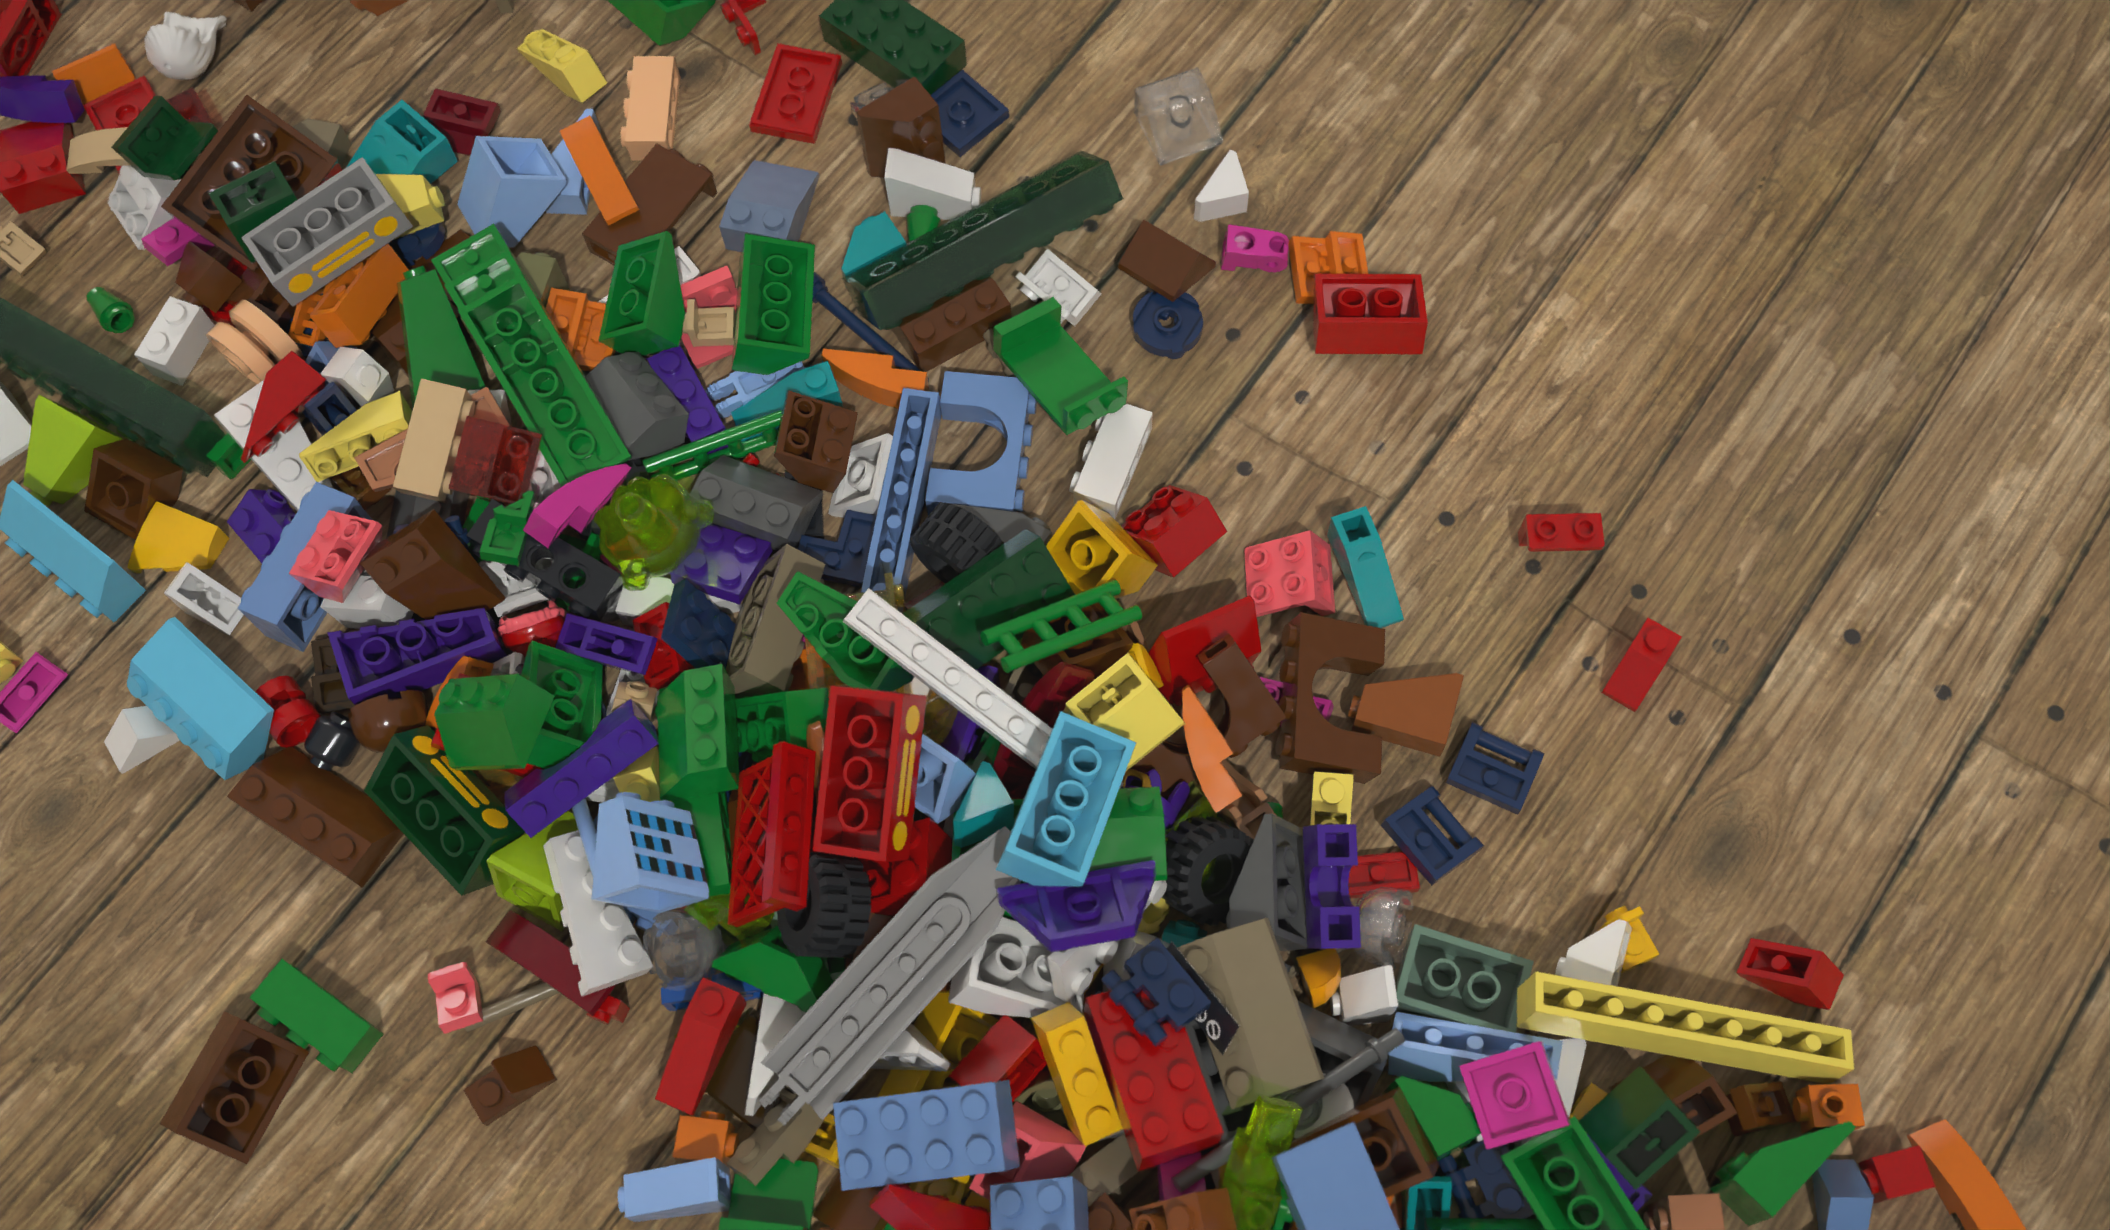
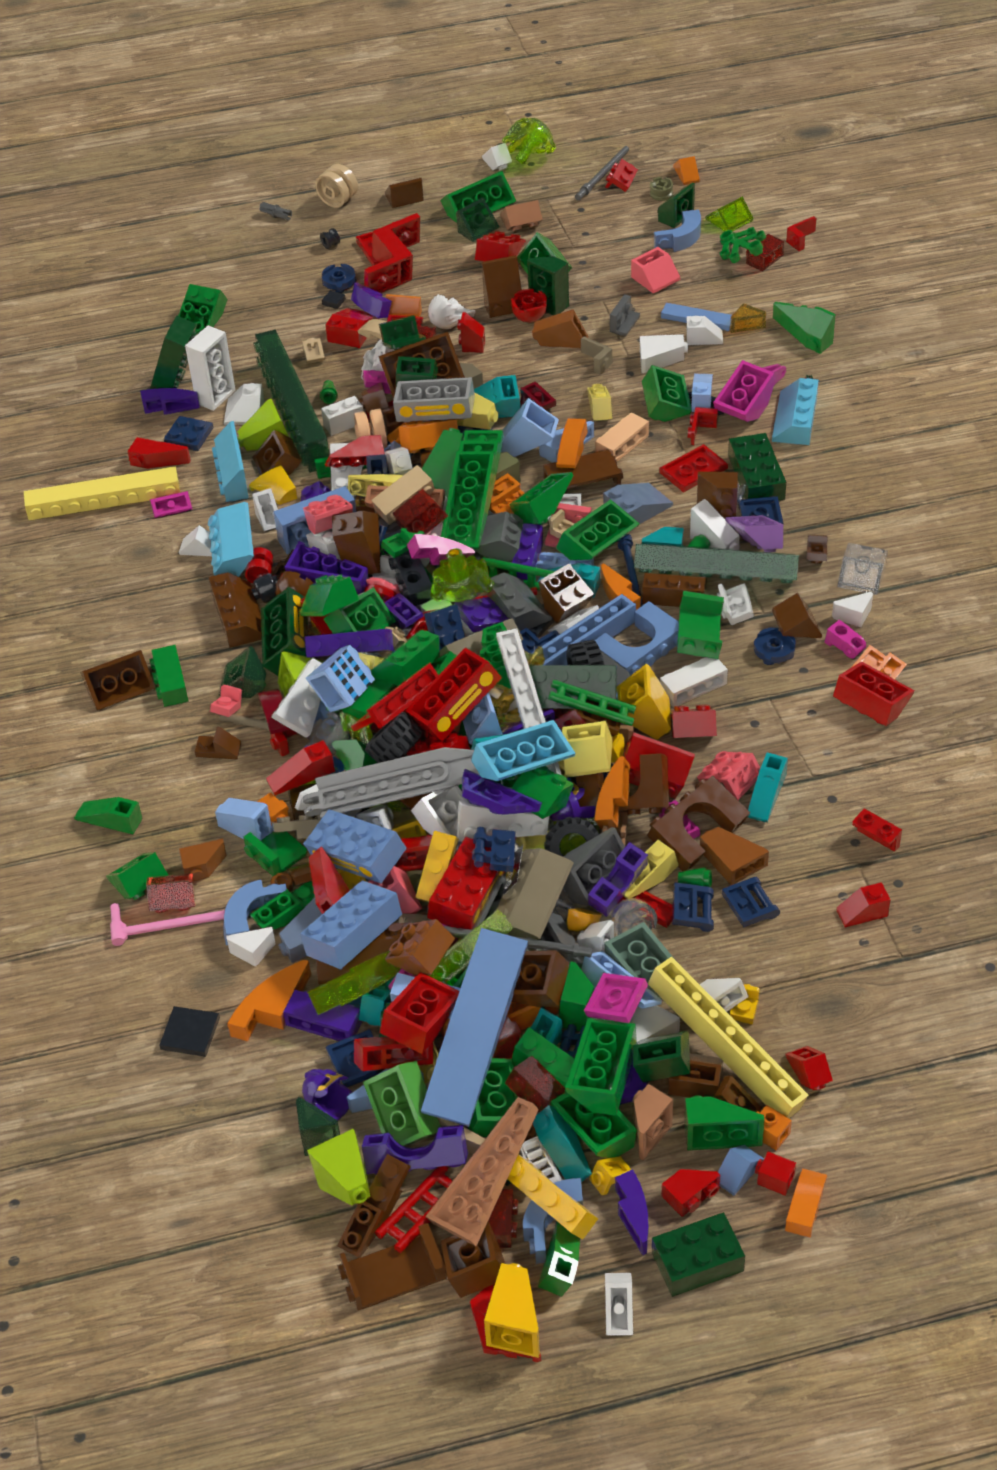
camera: 40 degrees right, 20 degrees down
none -> clear green slope [219,646,267,698]
none -> red slope [457,312,485,353]
none -> green cone [678,867,712,887]
none -> medium lavender slope [725,515,783,552]
none -> reddish brown bracket [807,535,828,564]

